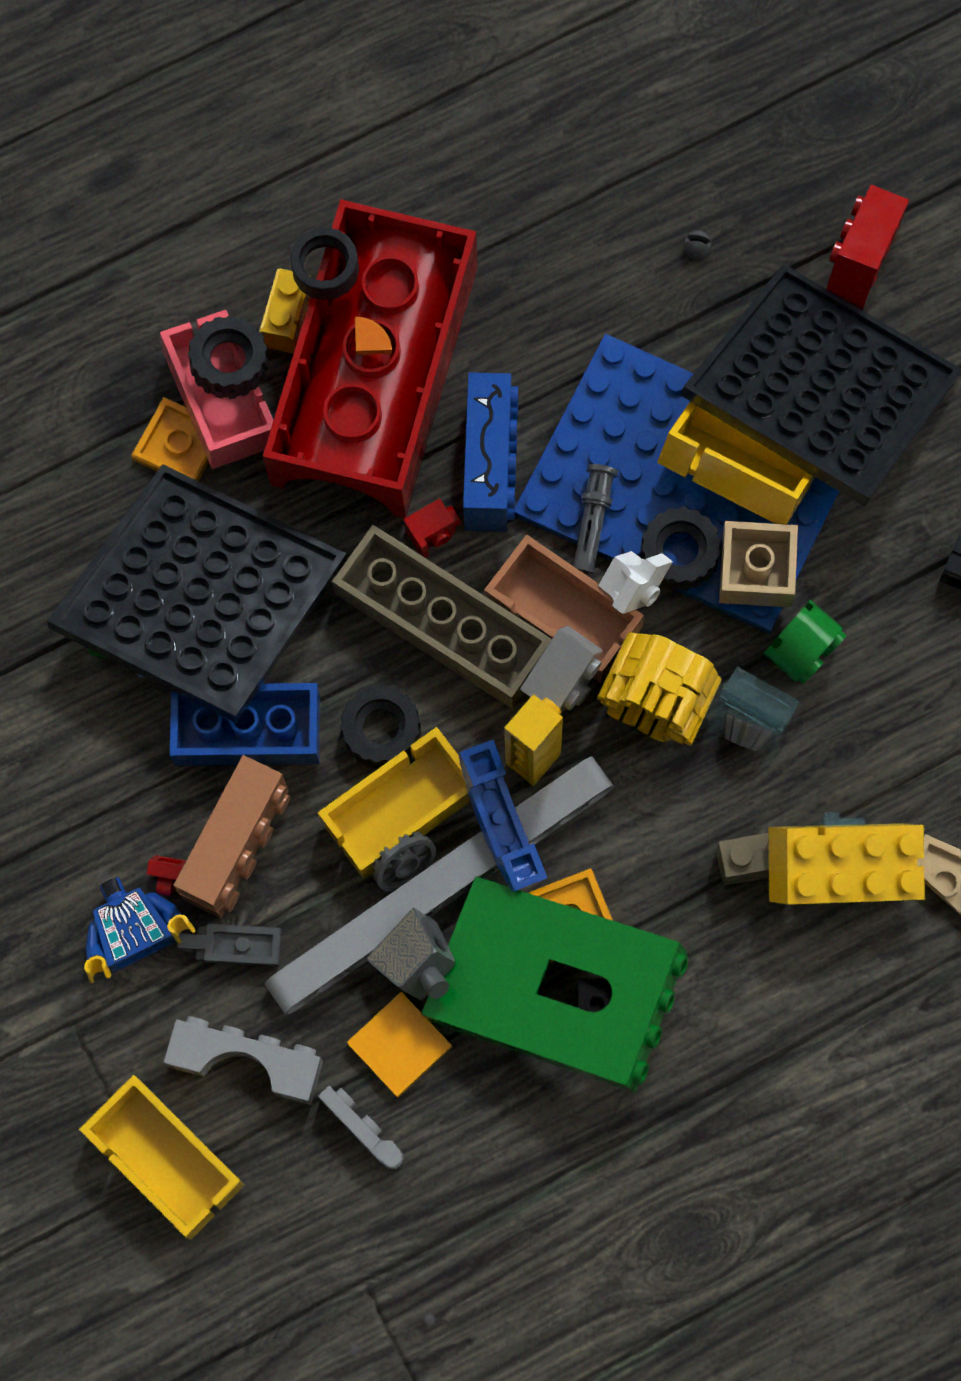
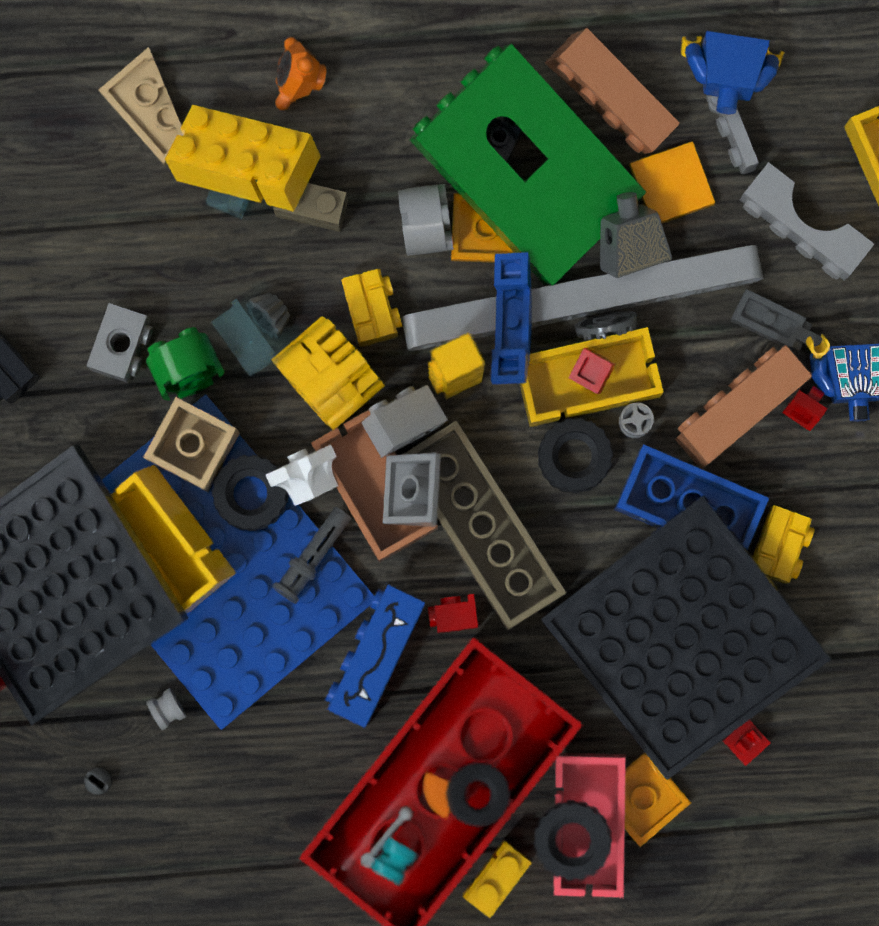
camera: 160 degrees left, 10 degrees up
black tyre [290,227,359,300] -> none
none -> light grey brick [86,303,153,383]
none -> light grey wheel [146,688,187,730]
none -> orange rock [275,37,326,111]
none -> yellow brick [341,269,403,347]
none -> light grey hinge [361,806,413,867]
none -> teal wheel [370,837,418,885]
none -> light grey slope [383,453,440,527]
none -> light grey brick [398,184,454,256]
none -> black tyre [446,763,510,827]
none -> nougat wedge [545,28,680,154]
none -> tile [568,348,616,394]
none -> light grey wheel [619,403,654,438]
none -> blue torso [681,31,784,115]
none -> red tile [721,720,771,766]
none -> yellow brick [753,505,814,584]

